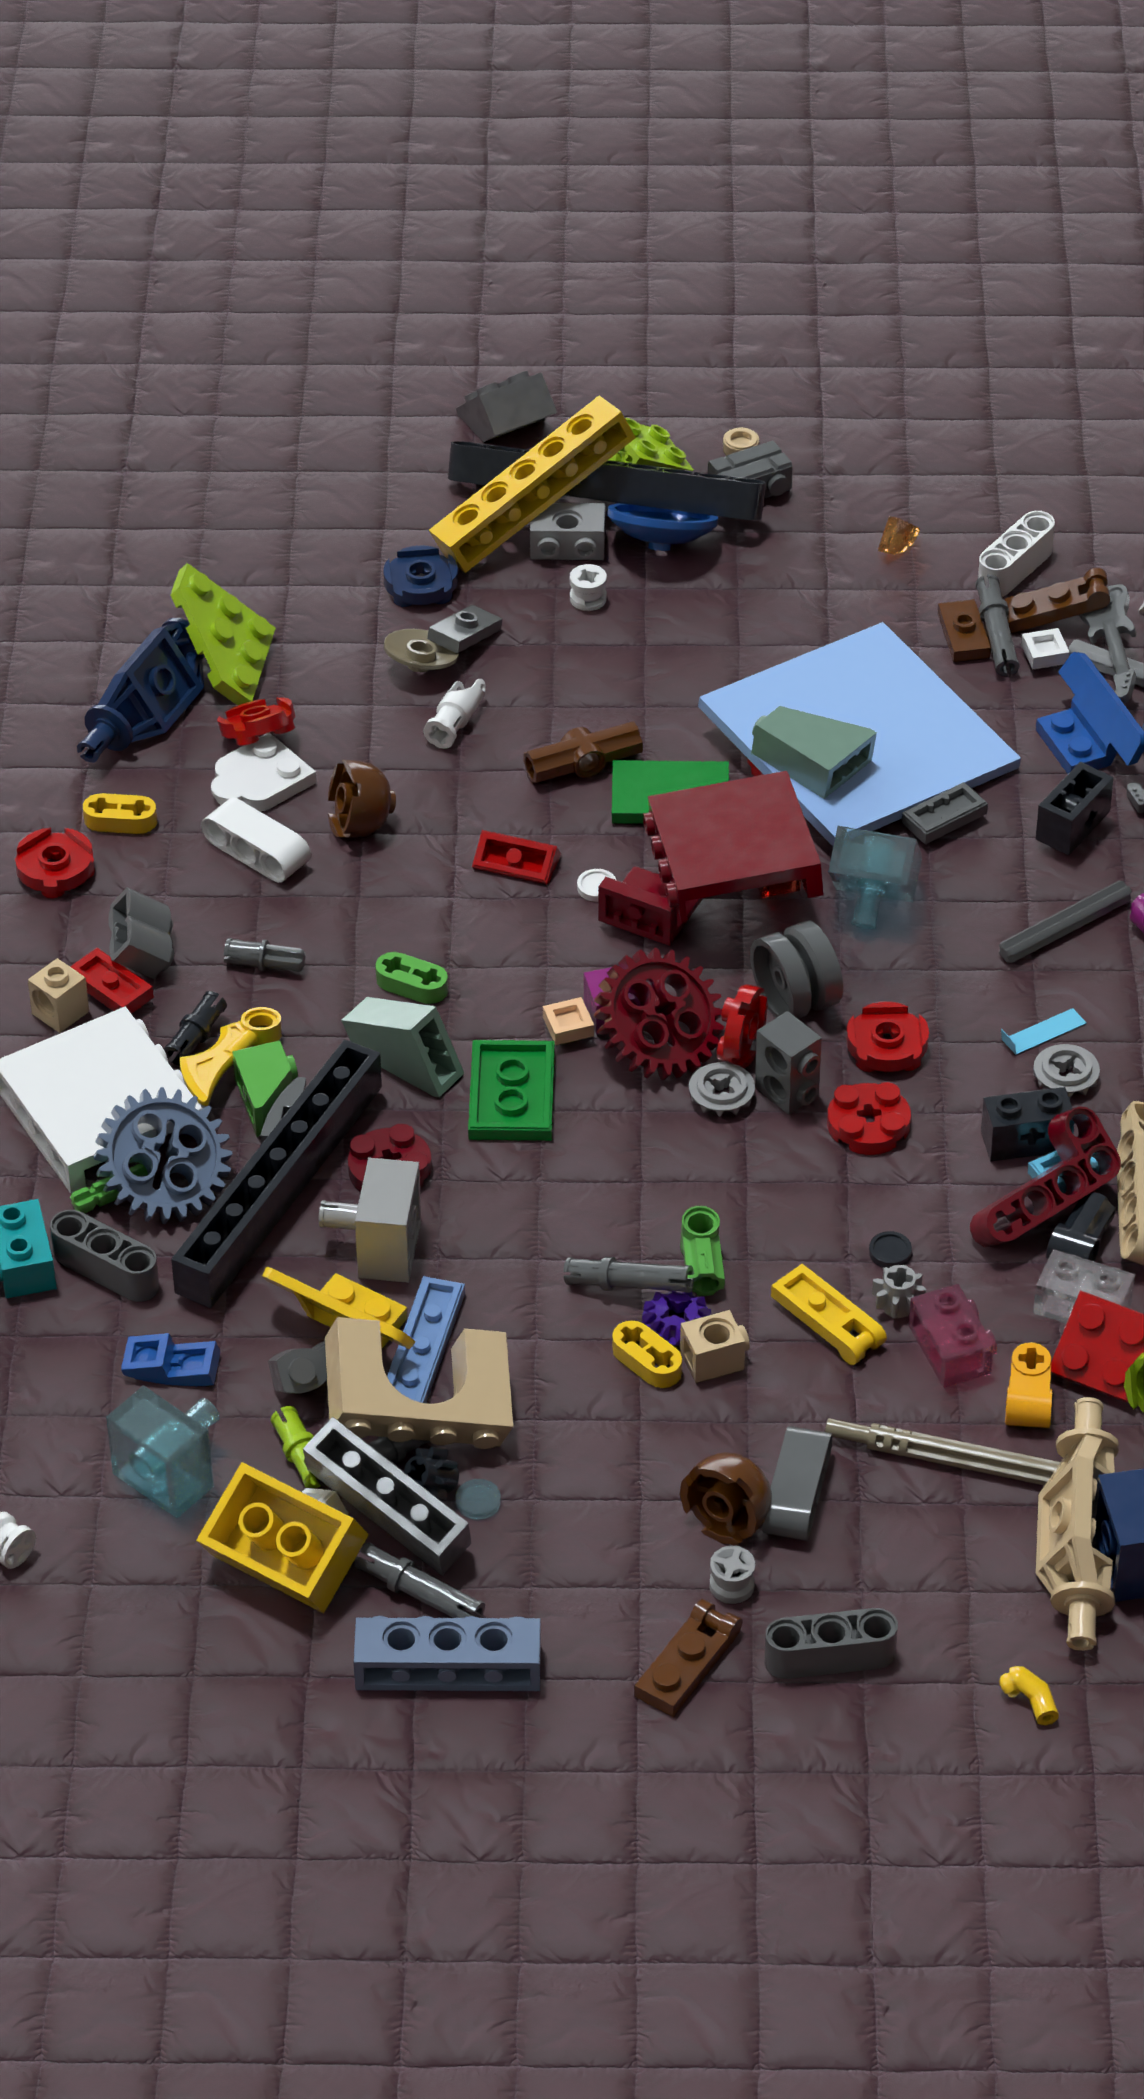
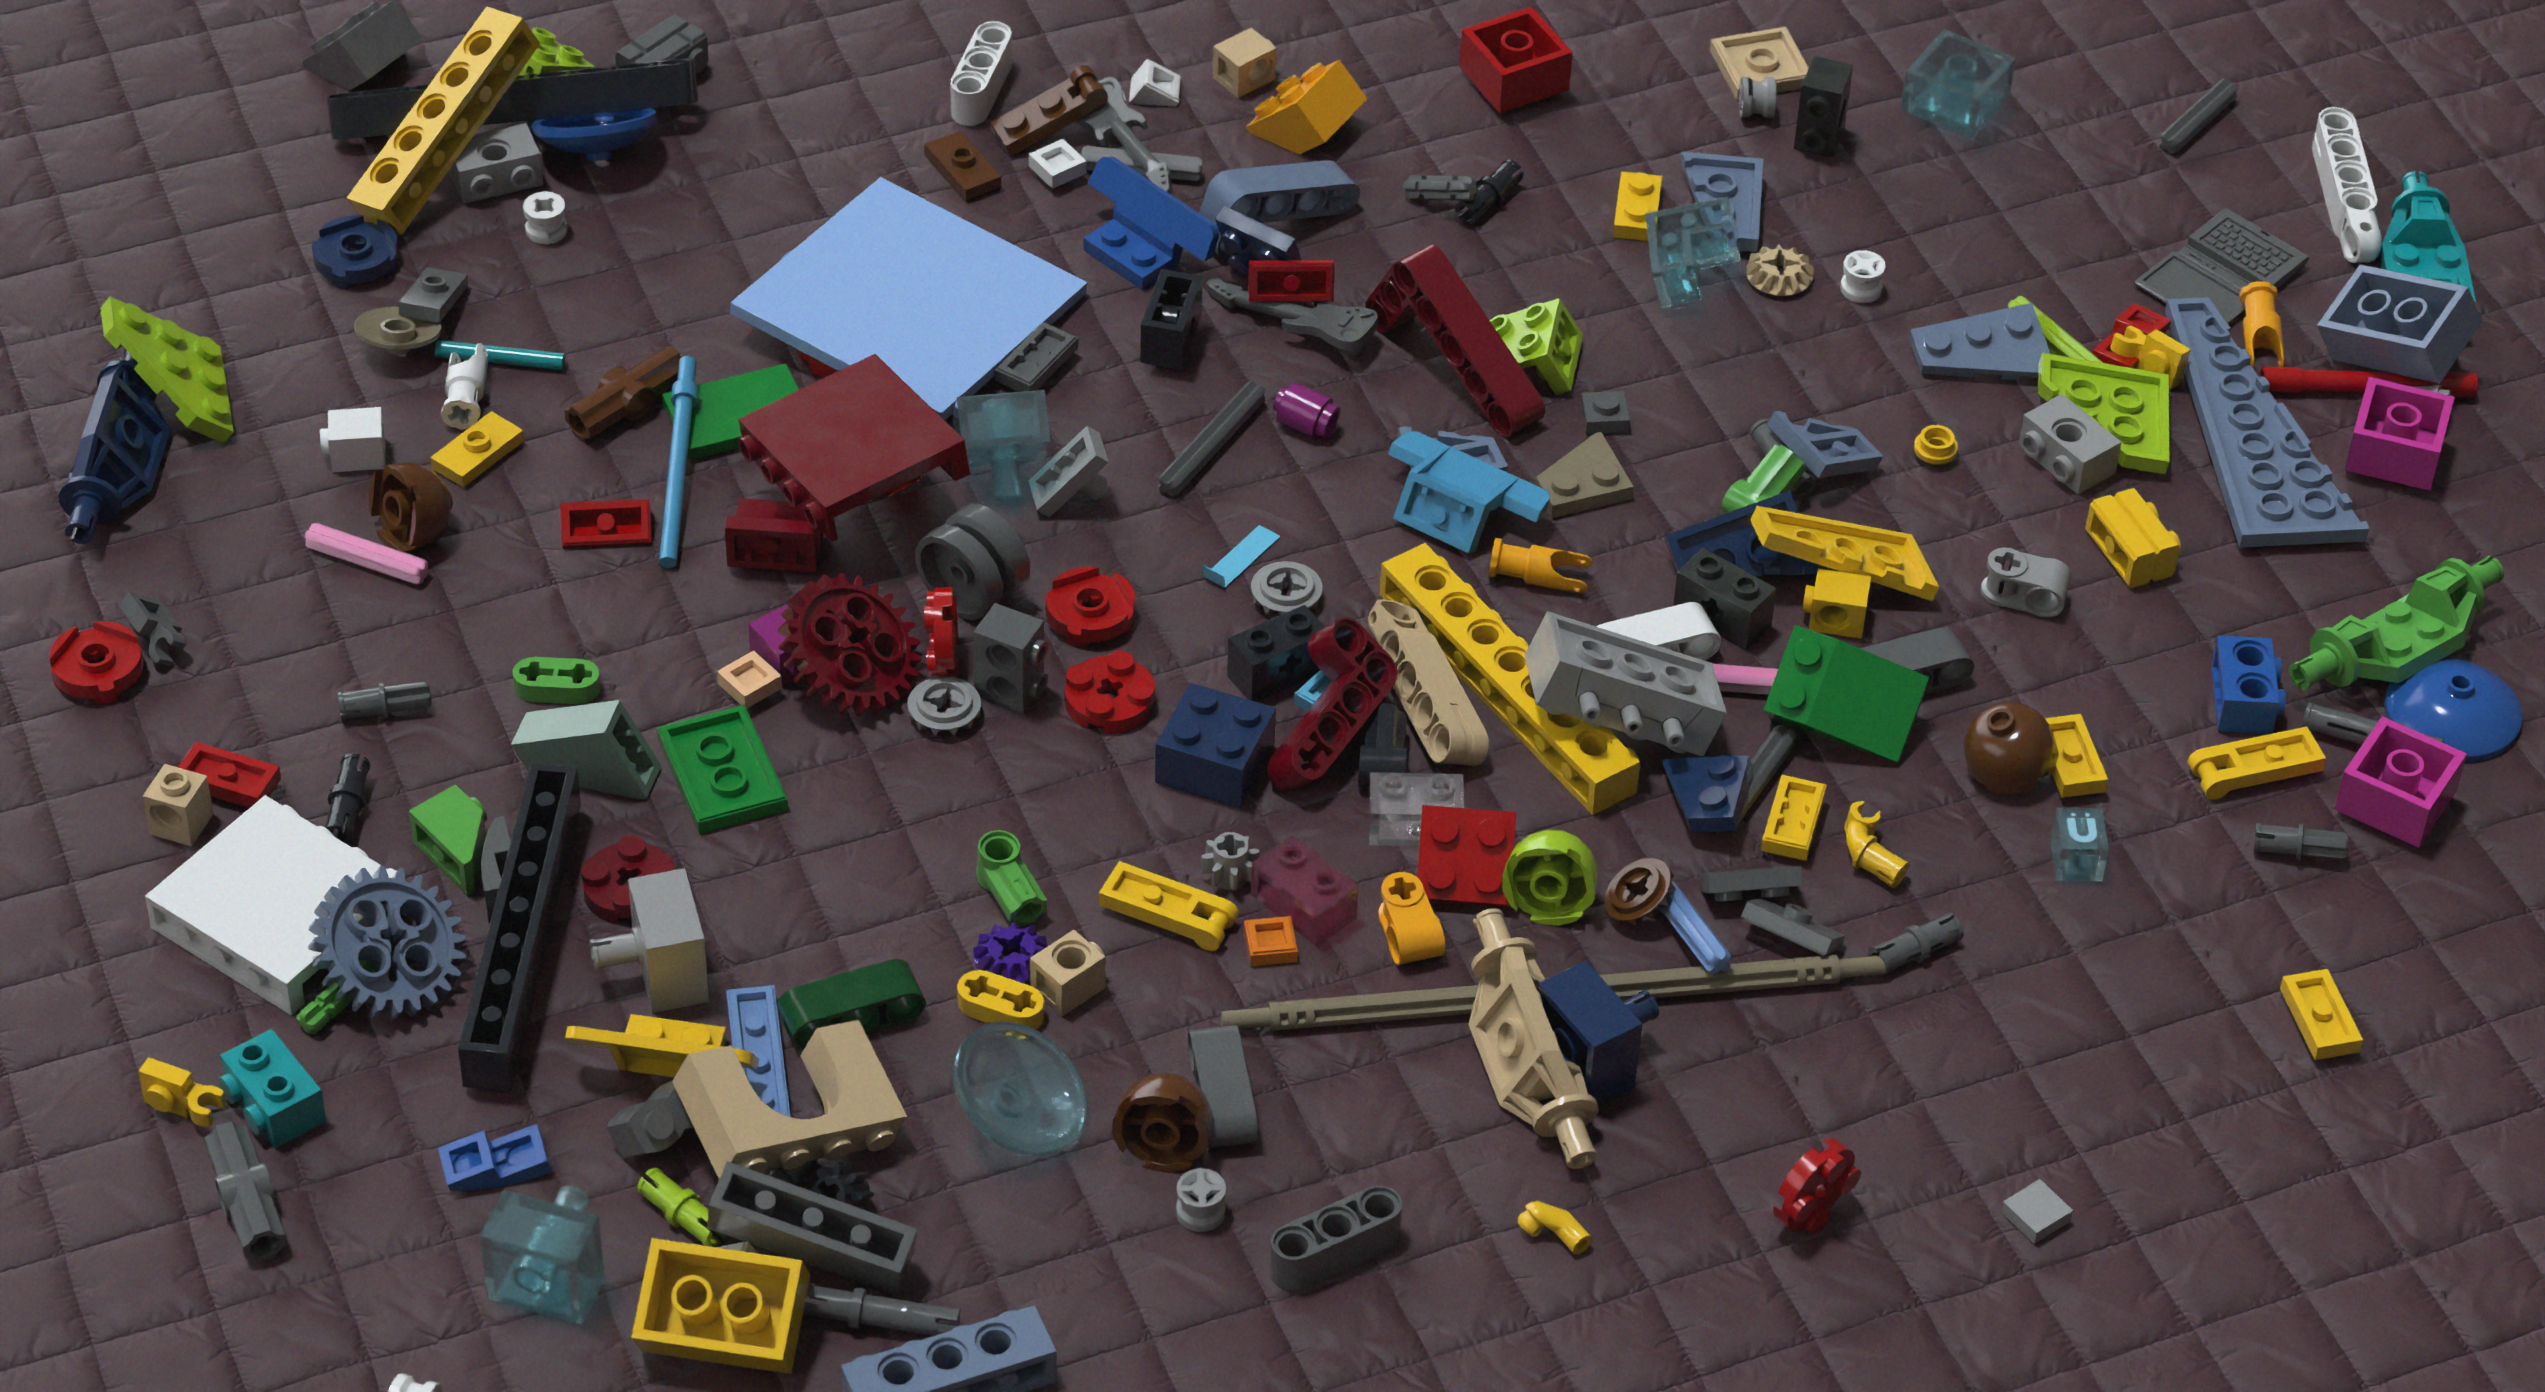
camera: 25 degrees left, 0 degrees up
dark grey beam [50,1210,159,1302] -> none
yellow beam [83,793,157,834] -> none
dark grey brick [109,887,174,979] -> none
yellow piece [180,1007,282,1106] -> none
white beam [201,798,312,883] -> none
white plate [211,732,316,812] -> none
red plate [217,698,296,746] -> none
clear light blue piece [456,1479,501,1519] -> none
dark grey pin [563,1256,694,1293] -> none
white piece [577,869,616,902] -> none
reddish brown plate [634,1599,743,1717] -> none
tan tile [723,428,759,456] -> none
sand green slope [751,706,877,799] -> none
black piece [869,1231,912,1268] -> none
clear orange tile [878,516,921,555] -> none
dark grey pin [975,574,1020,676] -> none
none -> dark grey plate [119,591,187,666]
none -> bright pink axle [305,523,429,585]
none -> white brick [320,407,386,472]
none -> yellow plate [430,411,524,488]
none -> teal piece [435,340,566,370]
none -> dark azure bar [659,356,699,568]
none -> dark green beam [777,959,926,1049]
none -> clear light blue dish [952,1021,1087,1156]
none -> light grey tile [1028,426,1109,517]
none -> dark blue brick [1155,682,1276,808]
none -> orange tile [1244,916,1298,967]

